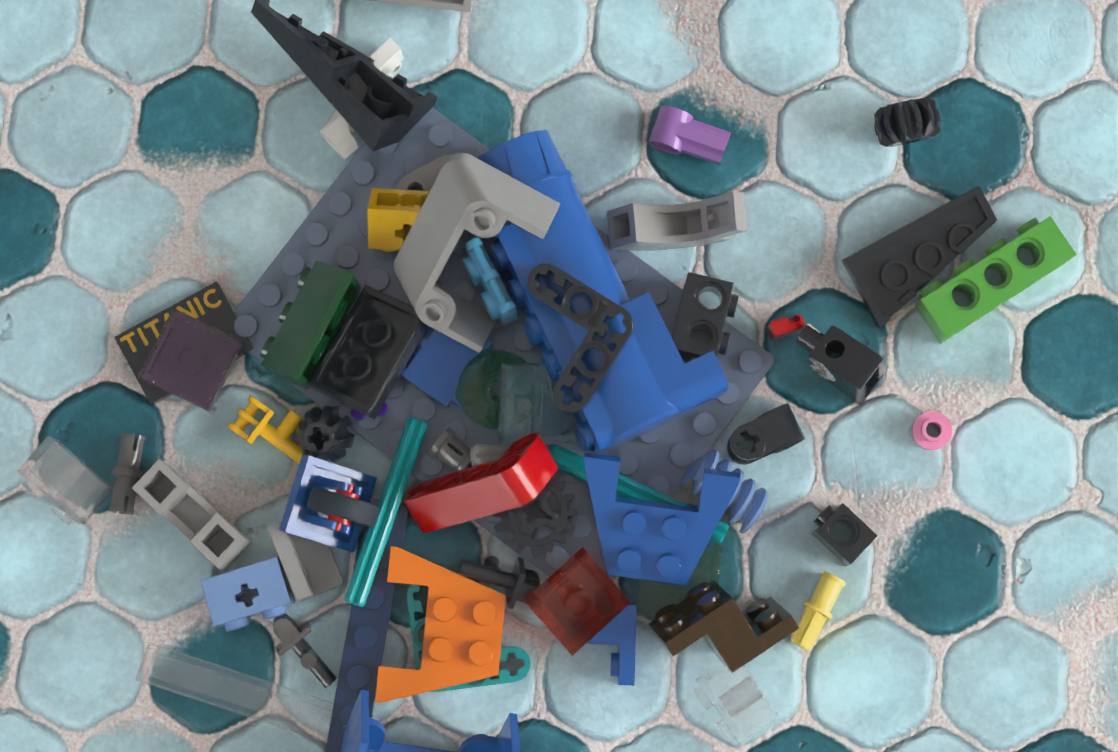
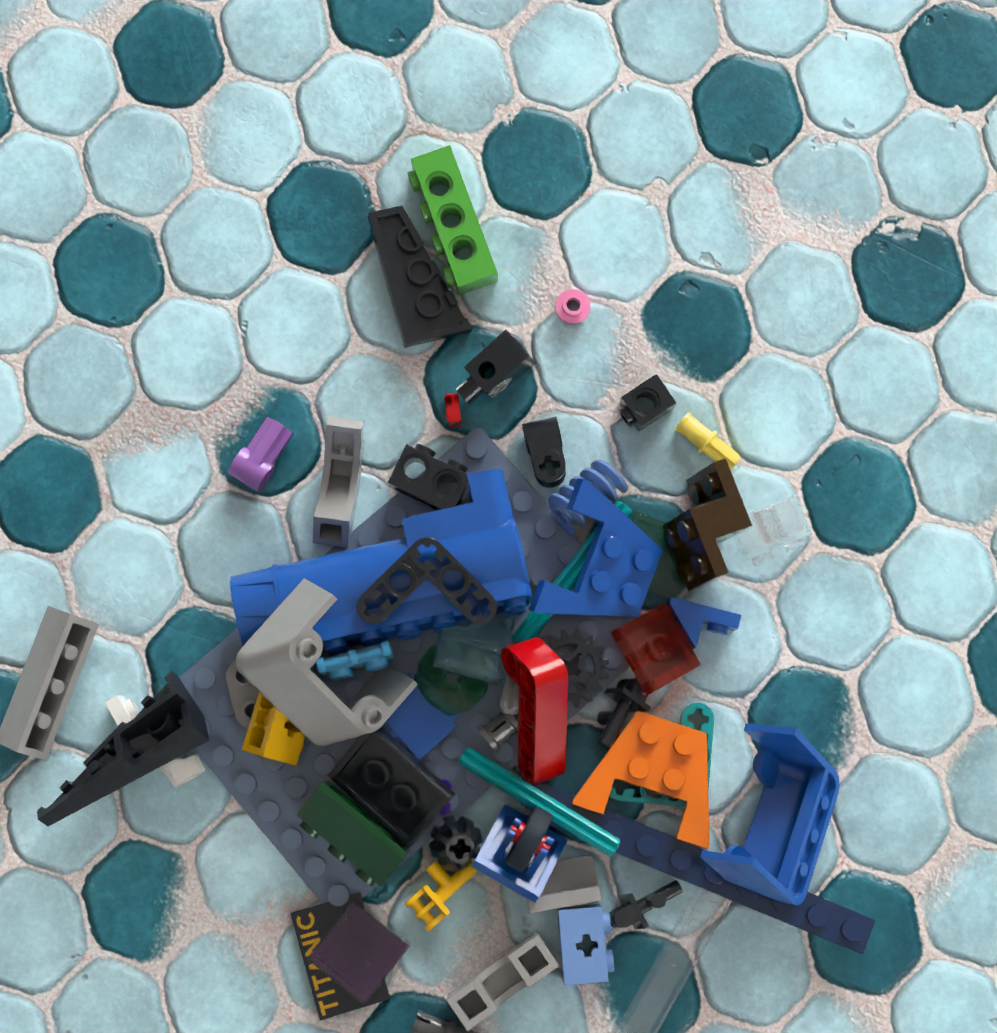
camera: 80 degrees left, 0 degrees up
black gear [874,98,941,147] -> none

